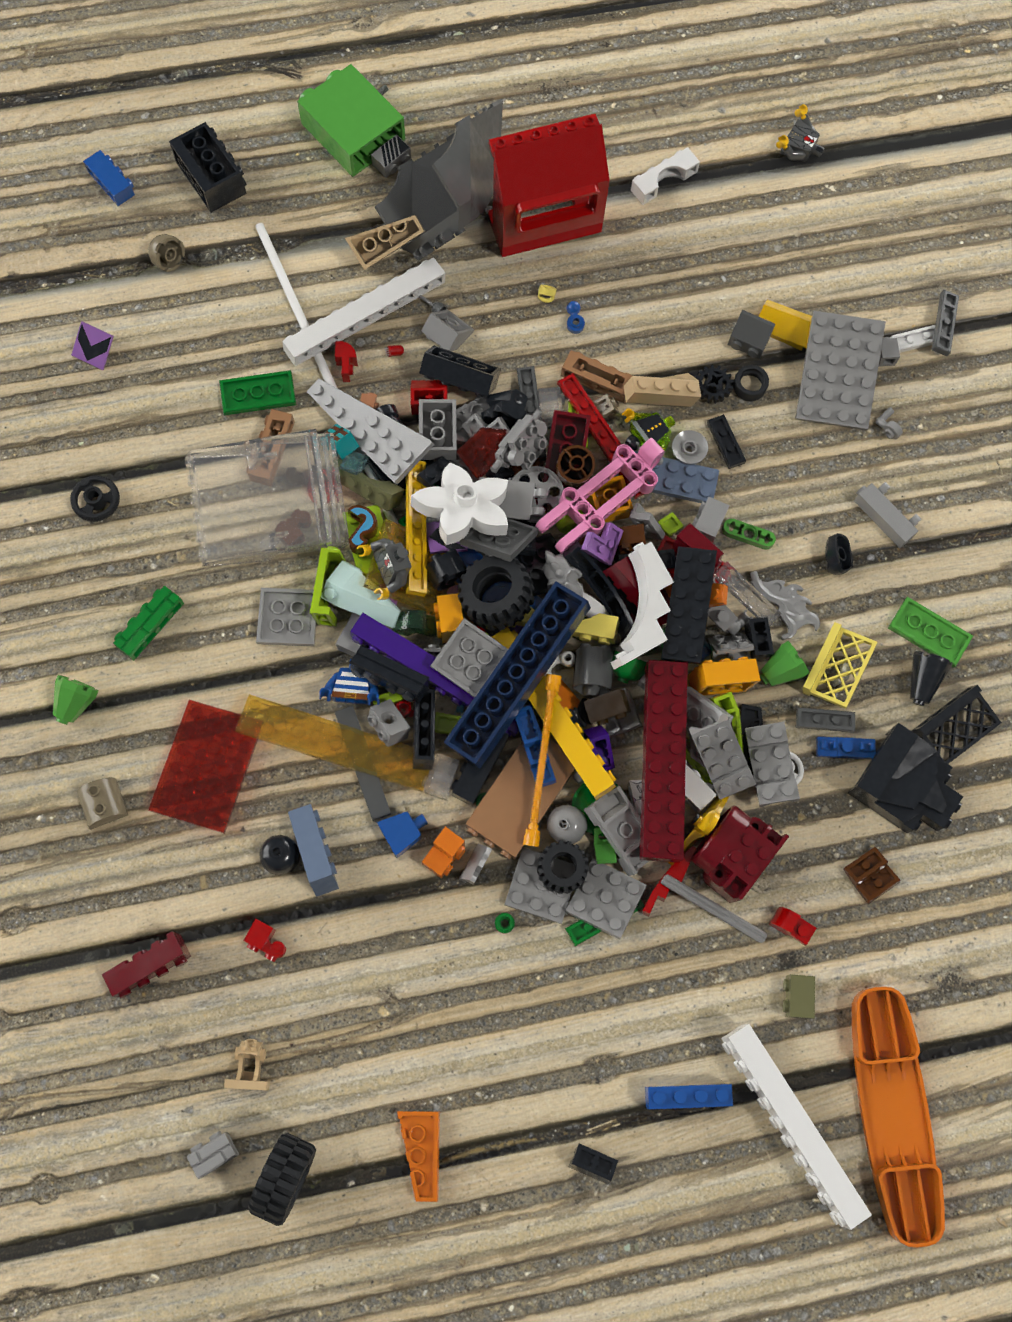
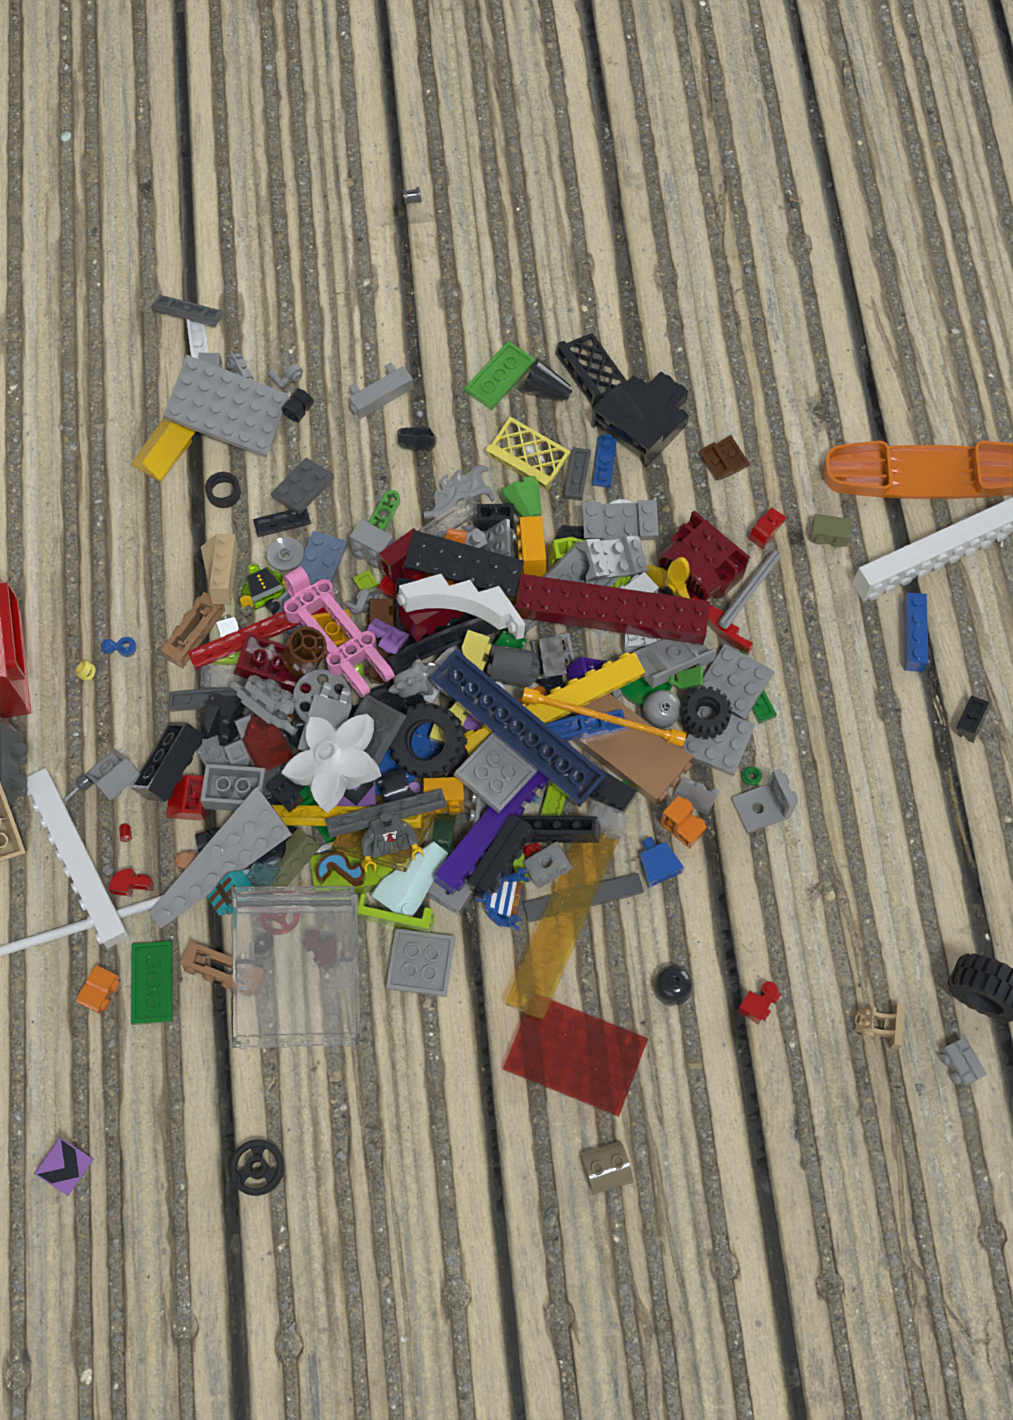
camera: 80 degrees left, 5 degrees down
bright green cone [53,675,99,725] -> none
dark red wedge [102,931,191,999] -> none
green brick [113,586,184,661] -> none
sand blue wedge [288,804,339,897] -> none
orange wing [397,1111,440,1202] -> none
black gear [695,365,734,404] -> none
dark grey slope [728,310,775,359] -> none
none -> orange brick [76,965,121,1014]
none -> light grey hinge [226,351,254,380]
none -> dark grey plate [271,457,335,515]
none -> black wheel [281,388,314,423]
none -> dark grey tile [325,789,447,838]
none -> light grey bracket [731,768,798,835]

